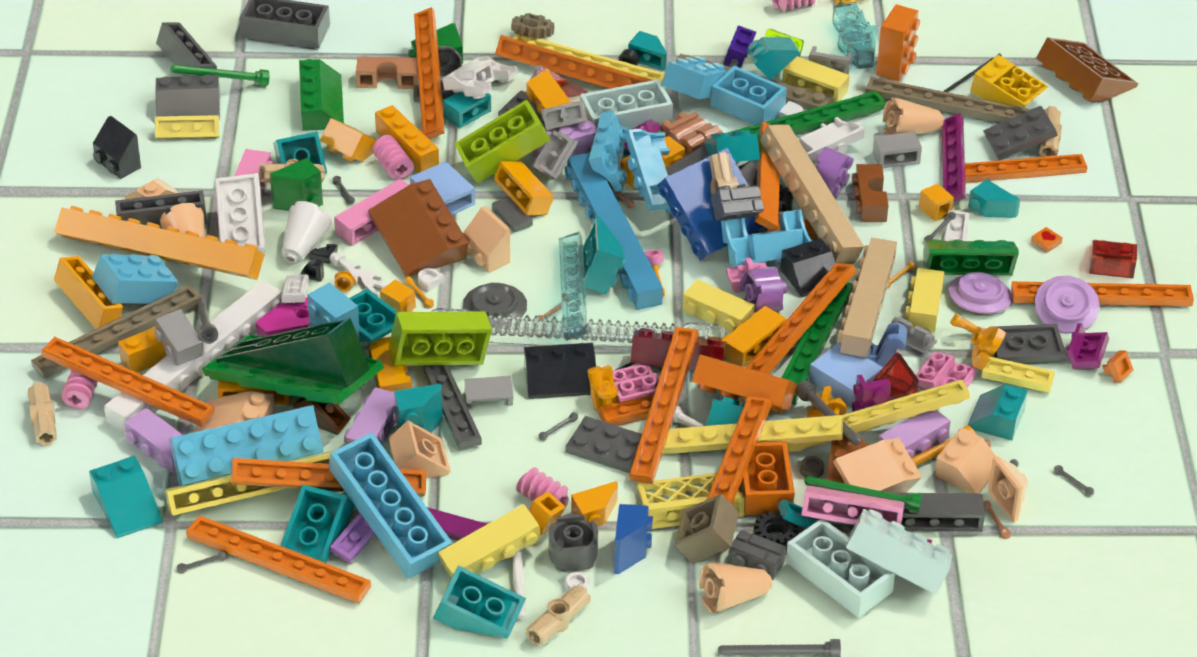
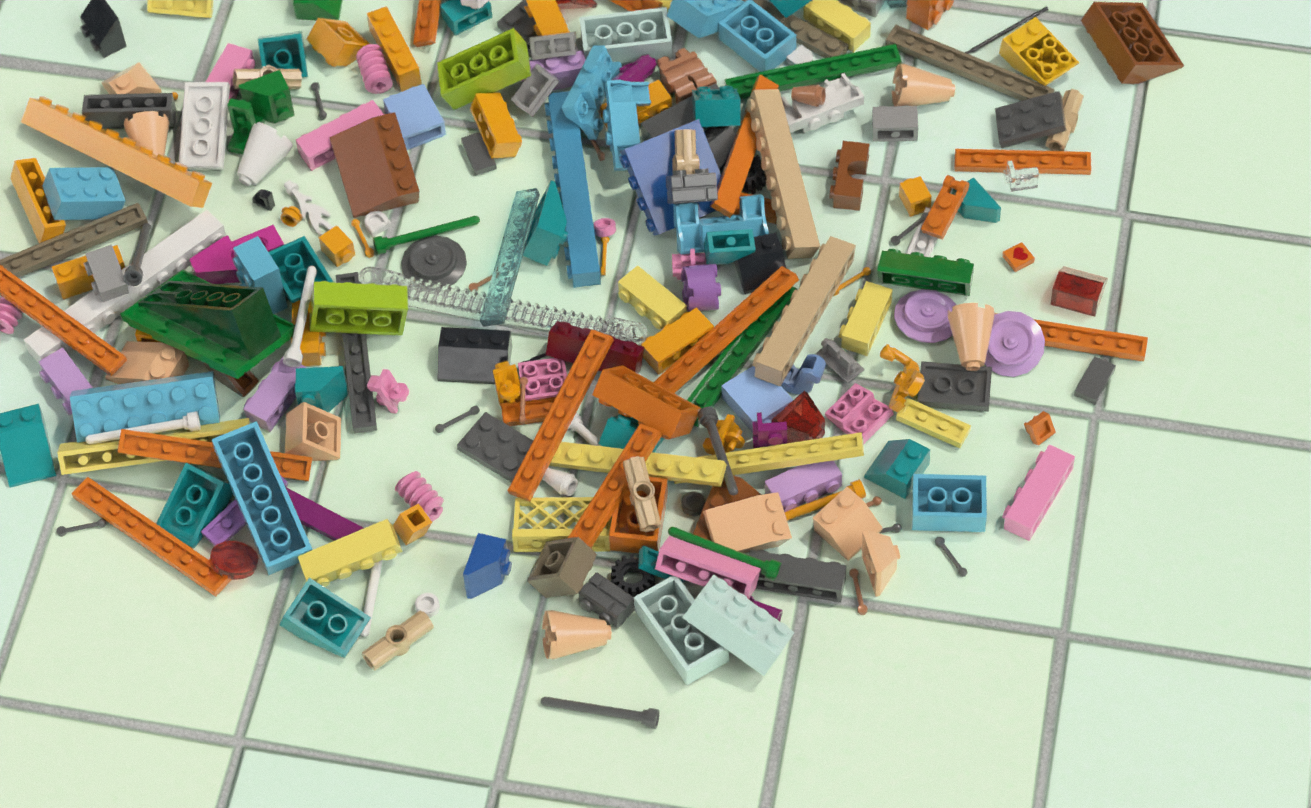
camera: 15 degrees right, 15 degrees up
white tile [282,275,309,303] -> none
black tile [309,244,338,264] -> none
light nougat slope [463,206,511,273] -> none
light grey hinge [464,376,514,408] -> none
dark grey brick [548,514,598,572] -> none
light orange slope [571,481,618,527] -> none
medium lavender brick [816,147,854,198] -> none
magenta tile [942,113,966,203] -> none
magenta bracket [1066,323,1109,369] -> none
none -> white piece [85,411,201,444]
none -> clear red tile [209,541,259,580]
none -> green bracket [227,98,265,155]
none -> white piece [283,266,317,368]
none -> bright pink hips [367,369,409,414]
none -> green piece [373,215,480,255]
none -> nougat hinge [519,377,528,424]
none -> white cone [542,467,578,496]
none -> tan piece [623,456,662,532]
none -> teal slope [704,229,756,264]
none -> nougat cone [791,85,826,107]
none -> medium azure brick [912,474,987,532]
none -> orange plate [921,175,969,240]
none -> light nougat cone [947,303,995,371]
none -> bright pink brick [1002,444,1075,541]
none -> clear bracket [1003,161,1039,192]
none -> dark grey tile [1074,356,1116,405]

